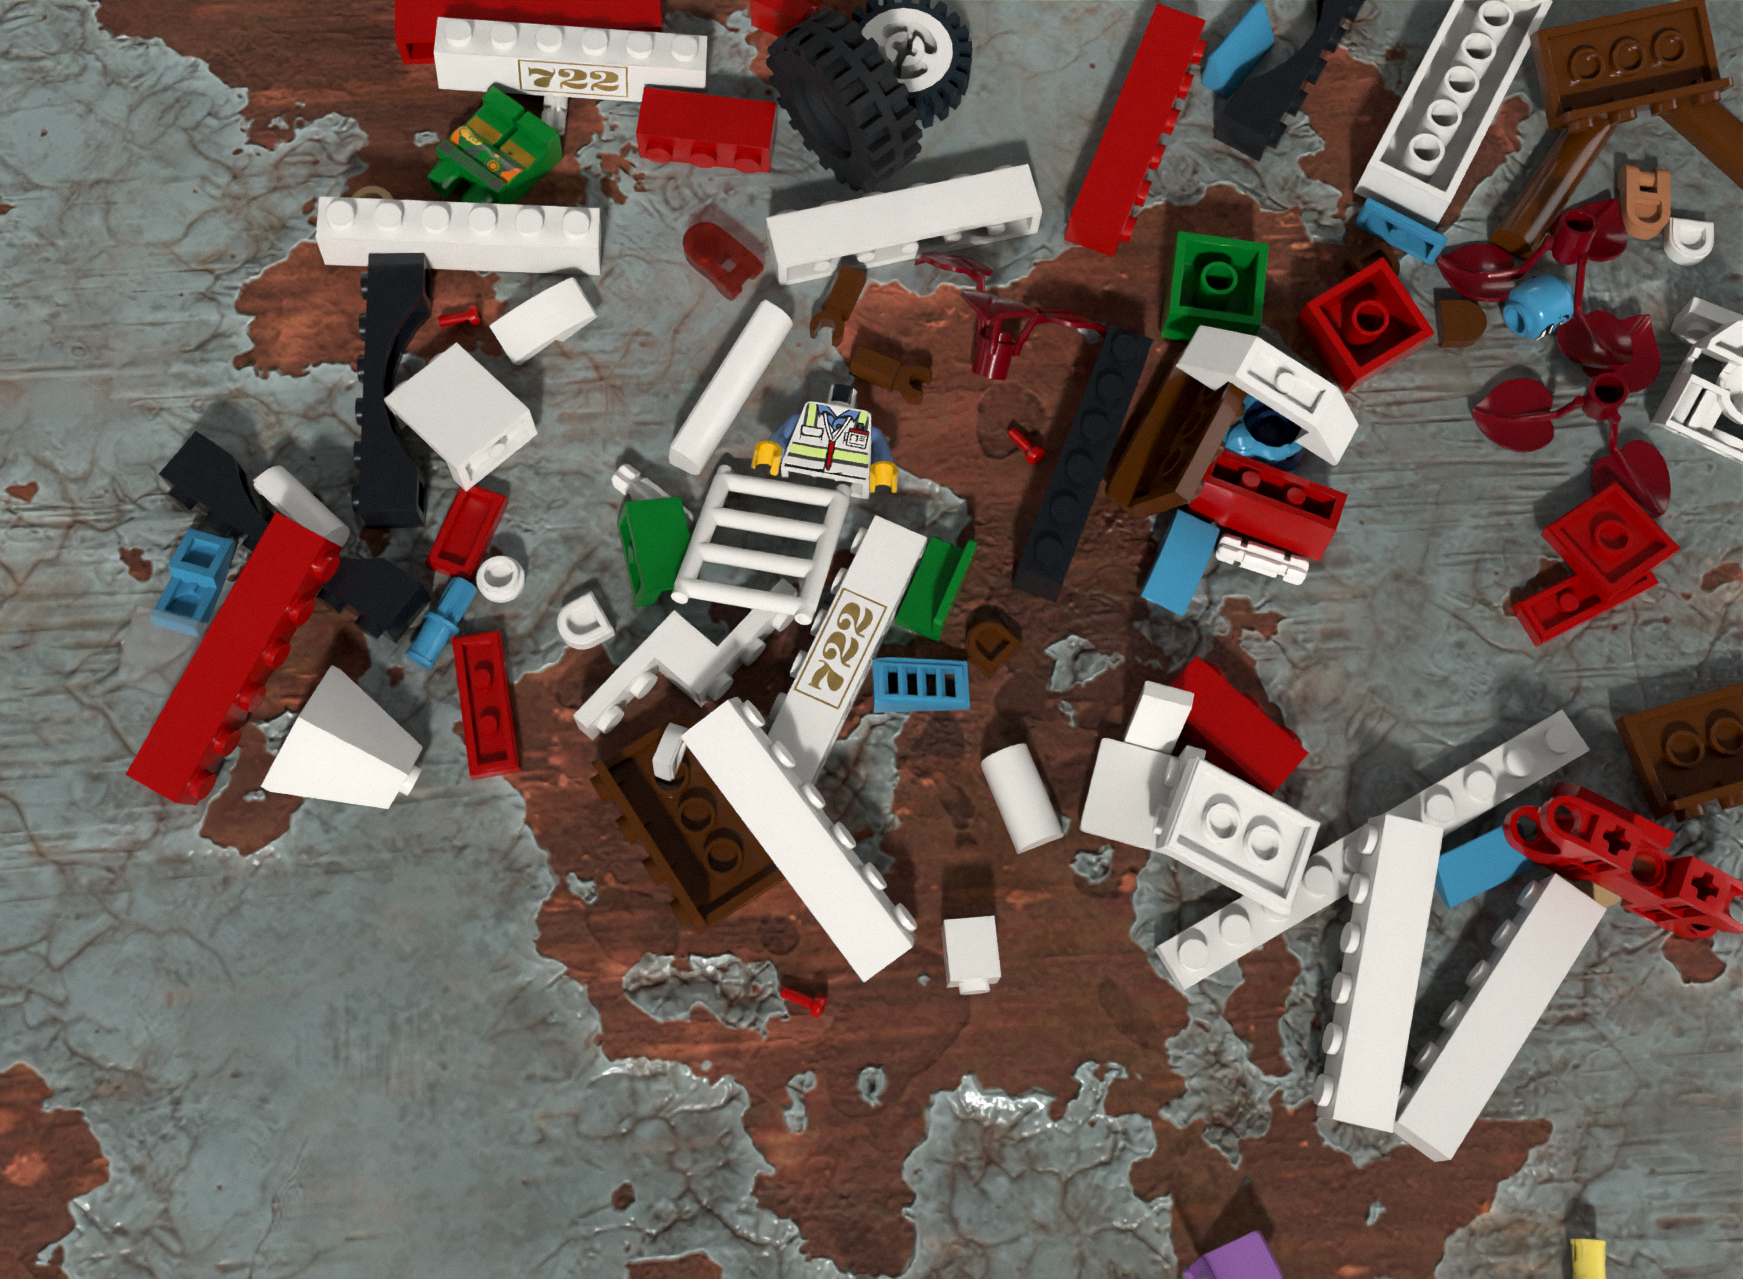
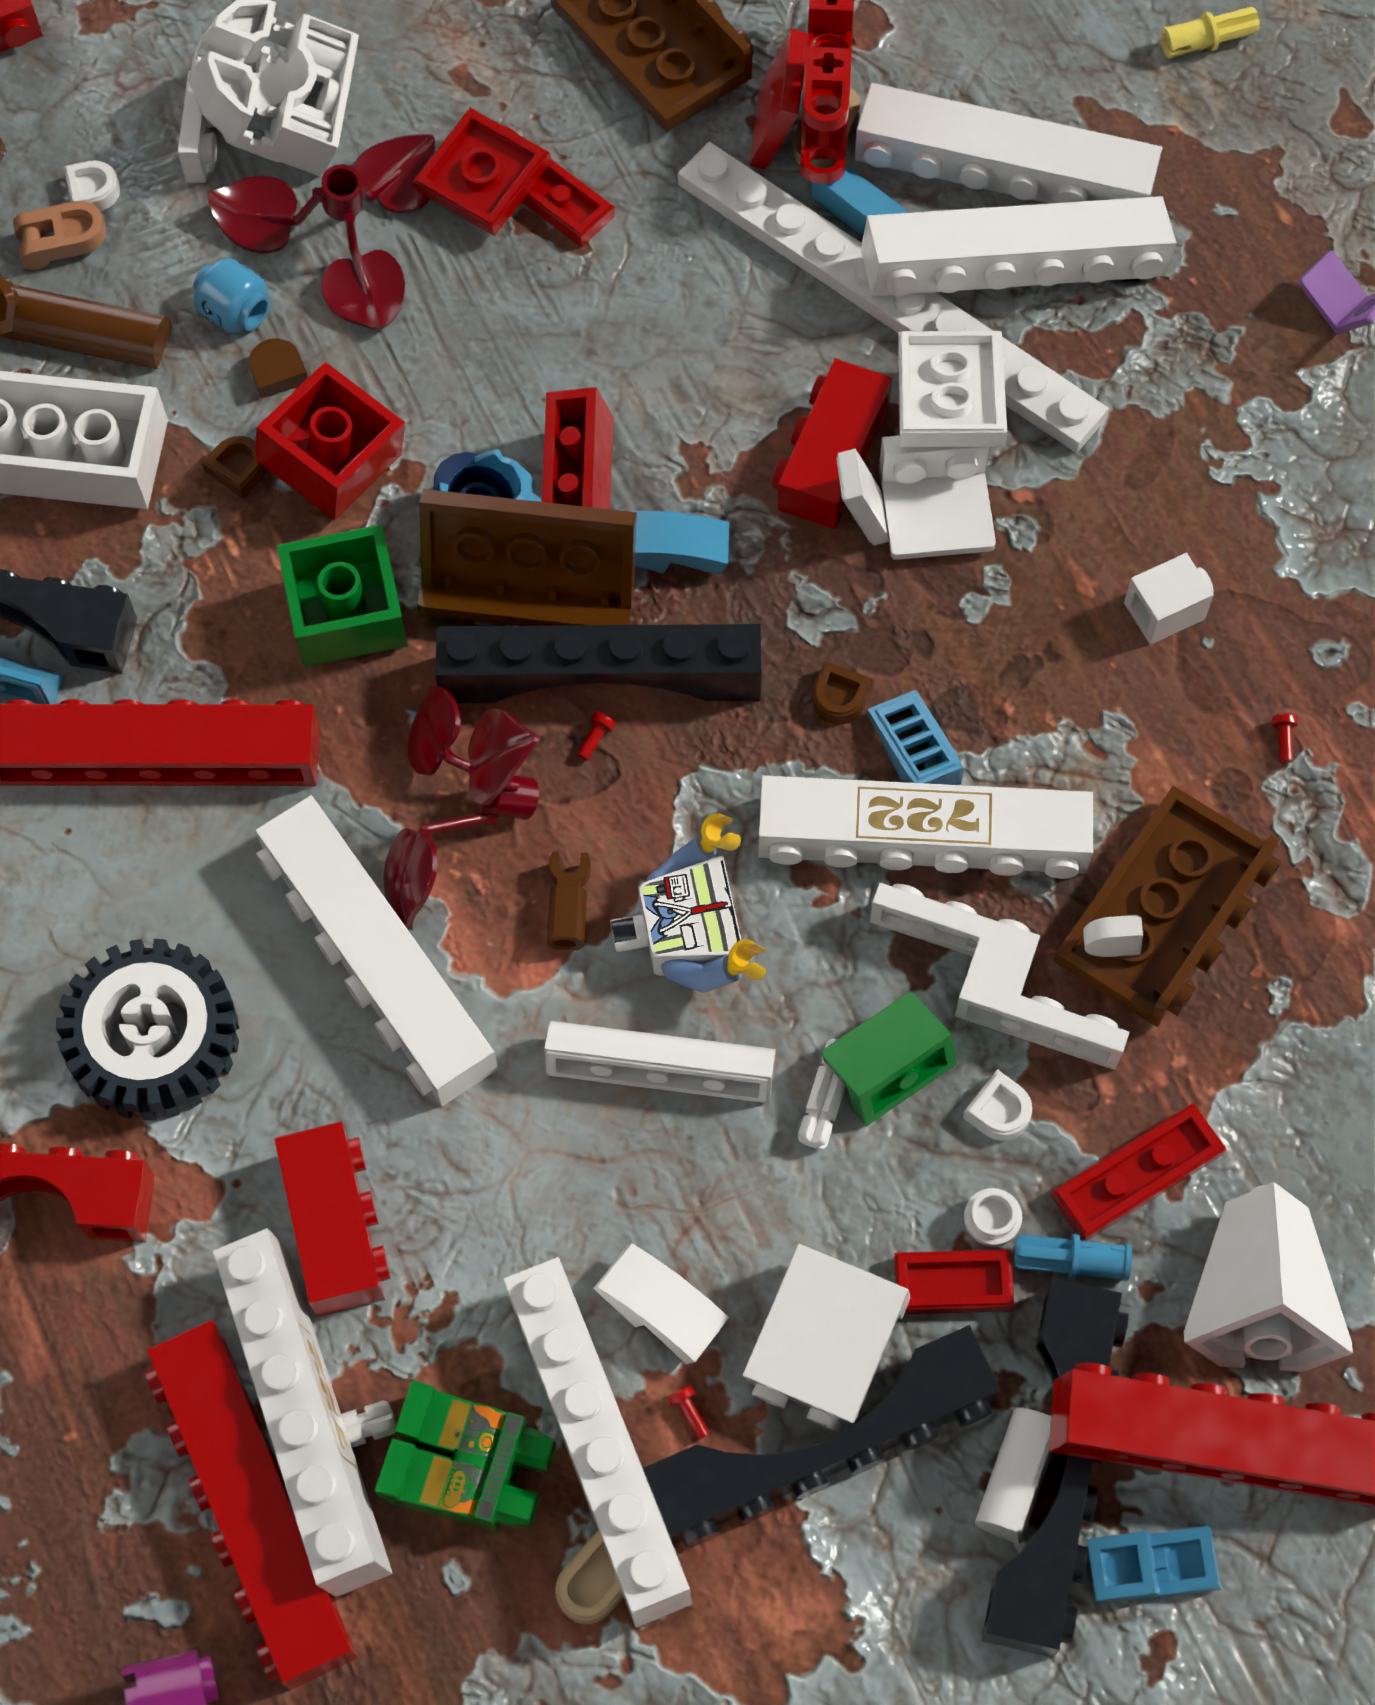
camera: 105 degrees left, 5 degrees down
clear piece [116,604,211,697] -> none
white bar [671,465,852,625] -> none
white brick [680,697,918,982] -> none
clear red plate [682,222,764,301] -> none
black tyre [766,8,923,193] -> none
reddish brown bar [810,264,867,348] -> none
green panel [895,536,978,642] -> none
white brick [981,743,1064,854] -> none
white slope [1176,325,1359,466] -> none
white axle [1216,533,1309,585] -> none
dark azure slope [1353,197,1449,265] -> none
dark red plant [1437,198,1633,369] -> none

